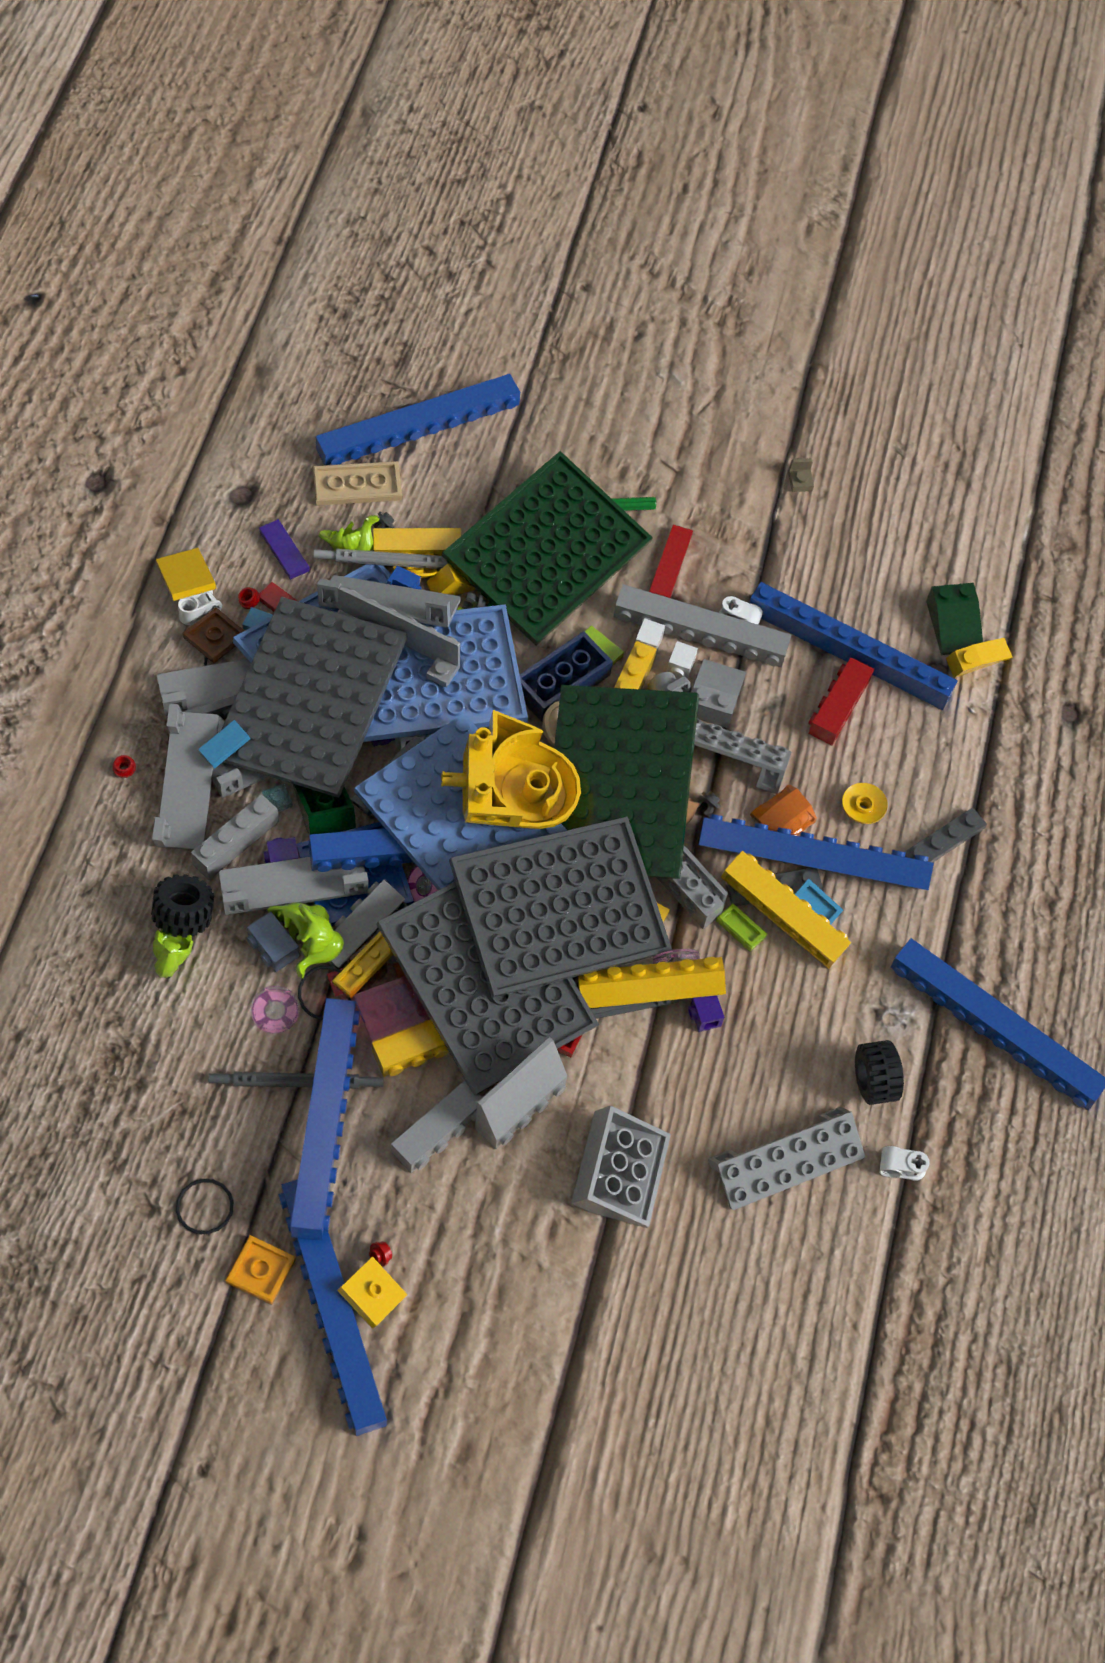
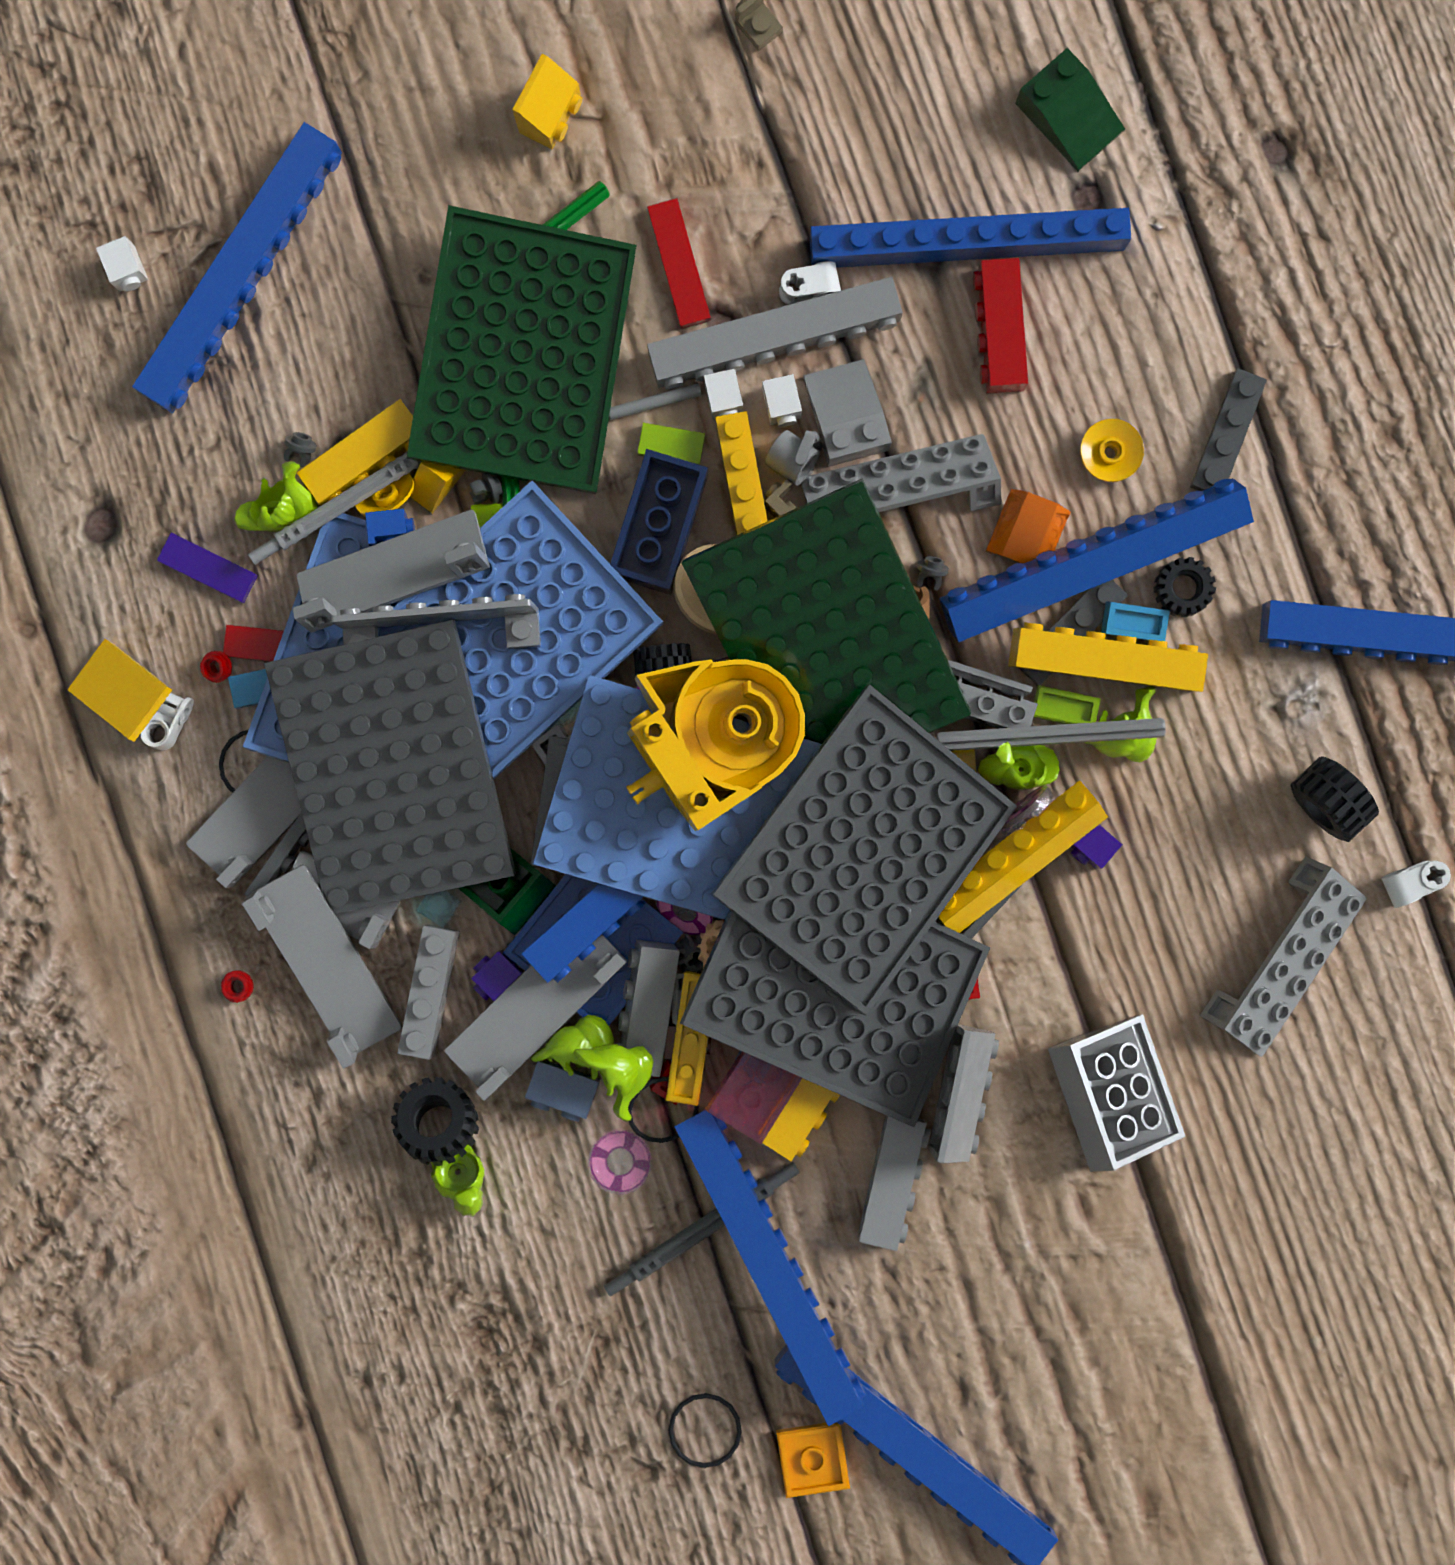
camera: 20 degrees left, 25 degrees up
reddish brown plate [183,608,244,663] -> none
dark azure tile [198,720,250,769] -> none
tan tile [313,461,402,506] -> none
yellow plate [337,1257,408,1329] -> none
red plate [369,1241,392,1267] -> none
yellow slope [946,638,1012,678] -> none
none -> white brick [96,236,148,292]
none -> yellow slope [512,54,583,150]
none -> light grey bar [609,383,702,420]
none -> light grey axle [936,718,1166,751]
none -> lime piece [977,741,1060,790]
none -> lime piece [1084,686,1157,763]
none -> black tyre [1153,557,1216,617]

